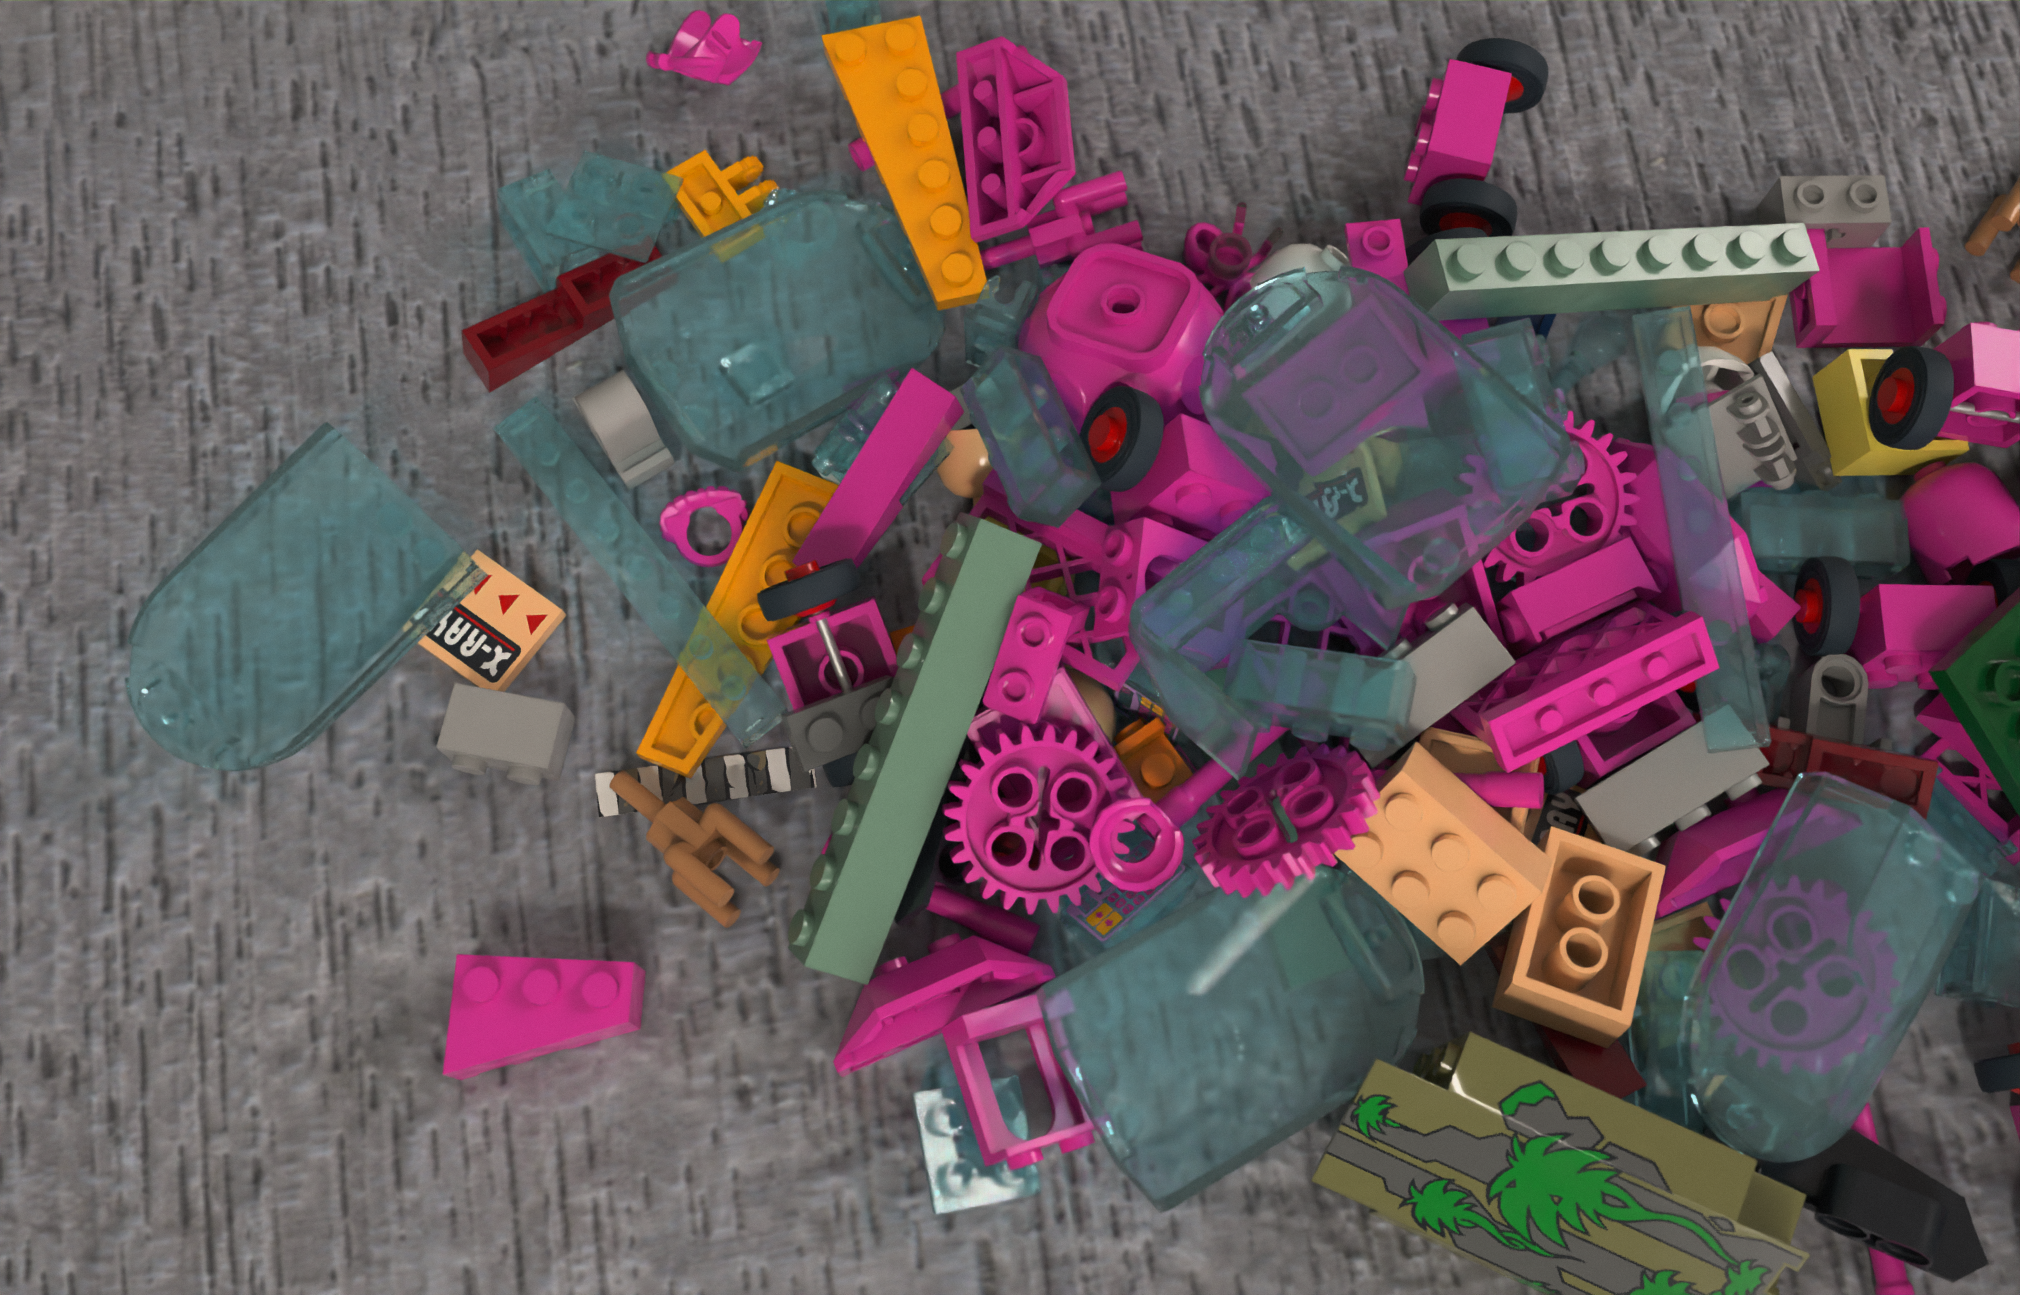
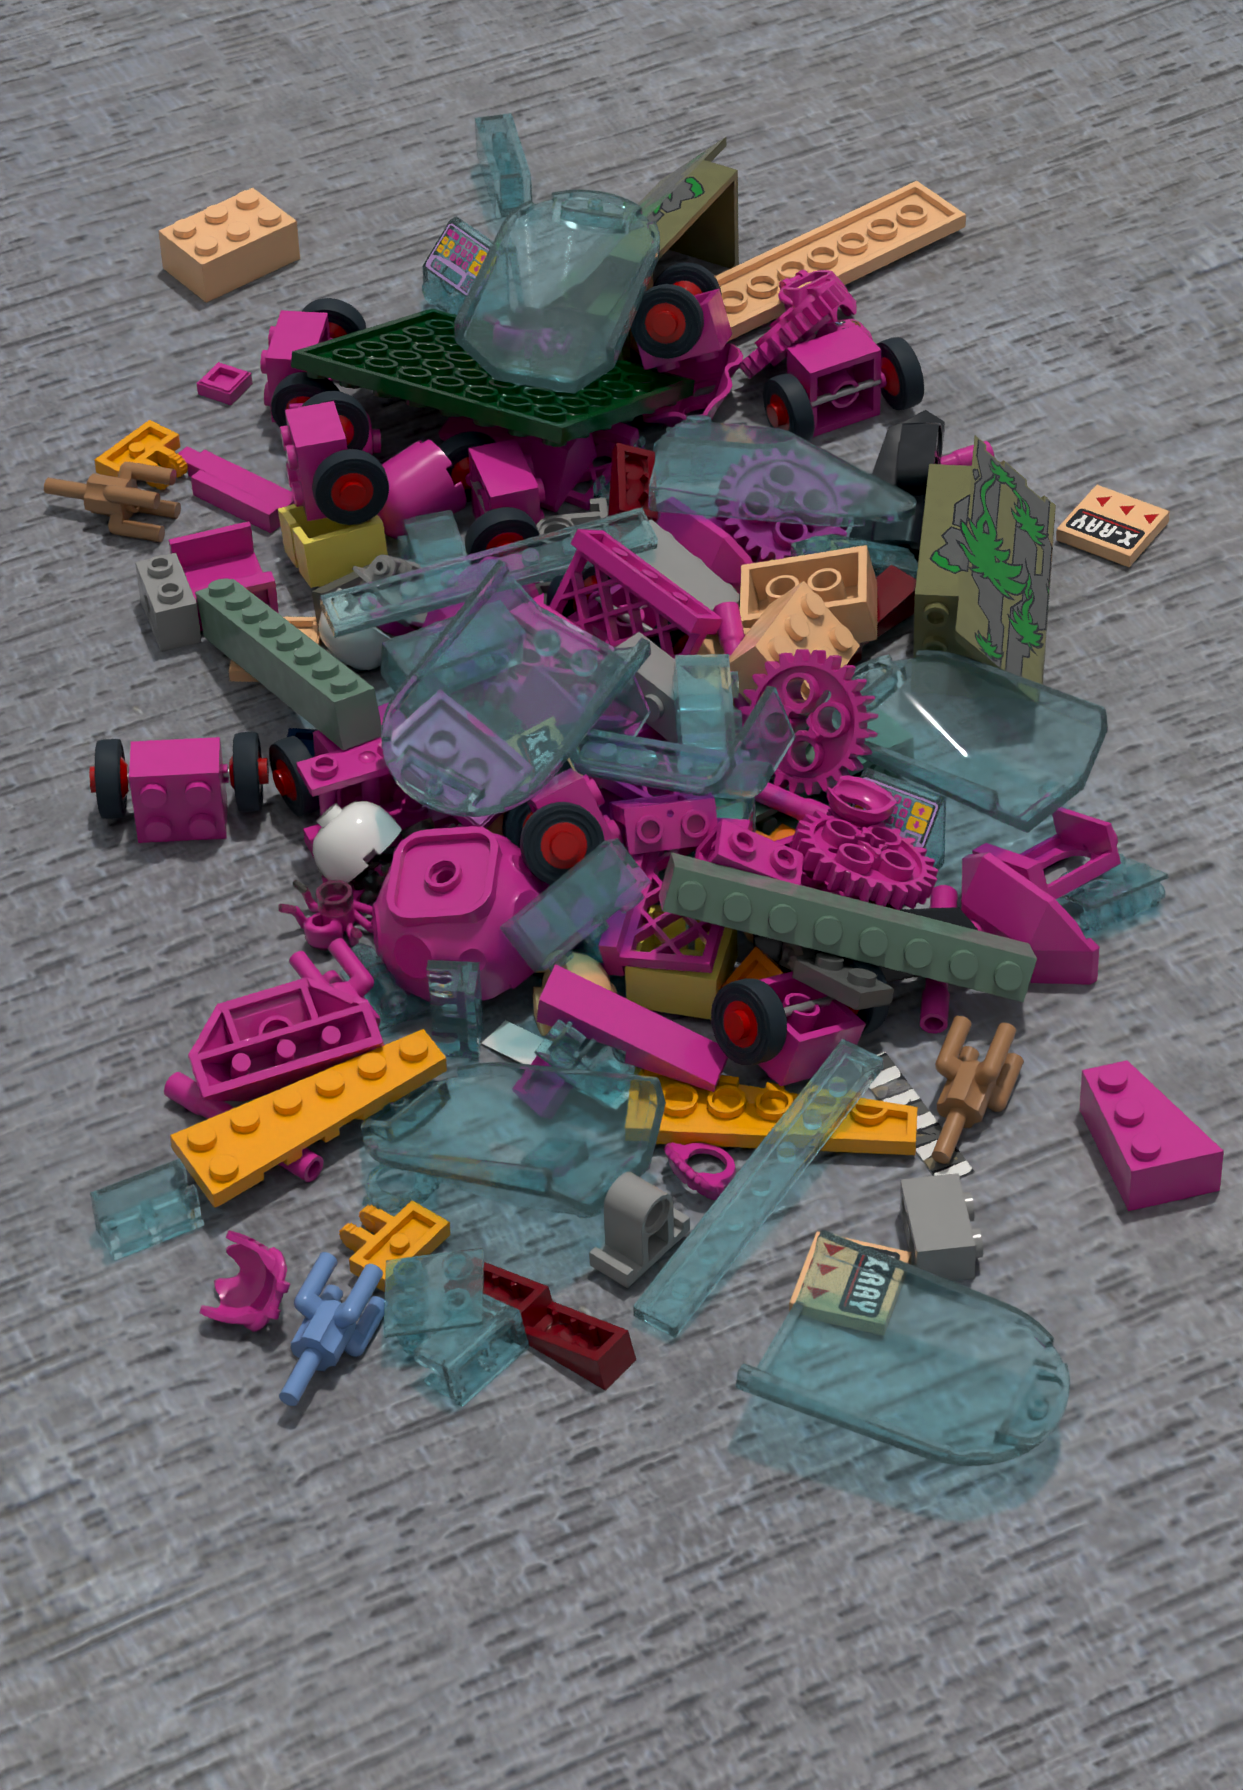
camera: 105 degrees left, 30 degrees down
none -> medium blue plant [279,1252,388,1406]

